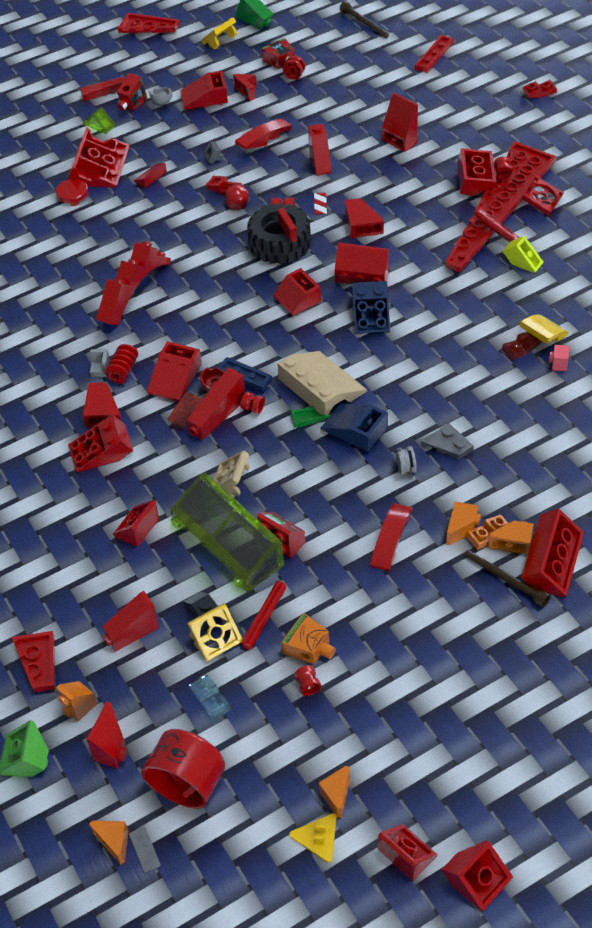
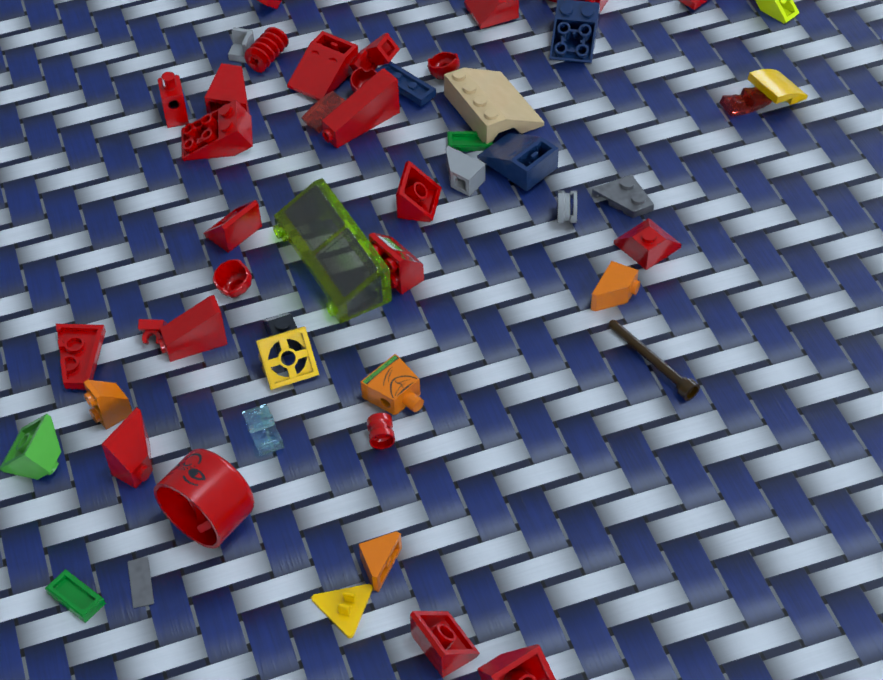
camera: 10 degrees right, 0 degrees up
orange slope [89,821,129,865] -> none
tan piece [209,451,250,499] -> none
red wheel [240,392,265,414] -> none
red axle [241,581,286,650] -> none
red slope [370,503,413,572] -> none
orange slope [466,514,508,550] -> none
orange slope [489,521,534,555] -> none
red slope [521,508,584,597] -> none
coral plate [549,345,569,372] -> none
none -> green tile [45,569,106,623]
none -> red tile [138,319,167,345]
none -> red torso [158,72,189,128]
none -> red hair [213,259,252,298]
none -> red slope [349,33,400,71]
none -> red slope [396,161,442,222]
none -> red hair [427,52,460,80]
none -> light grey slope [446,146,485,196]
none -> red slope [614,218,682,270]

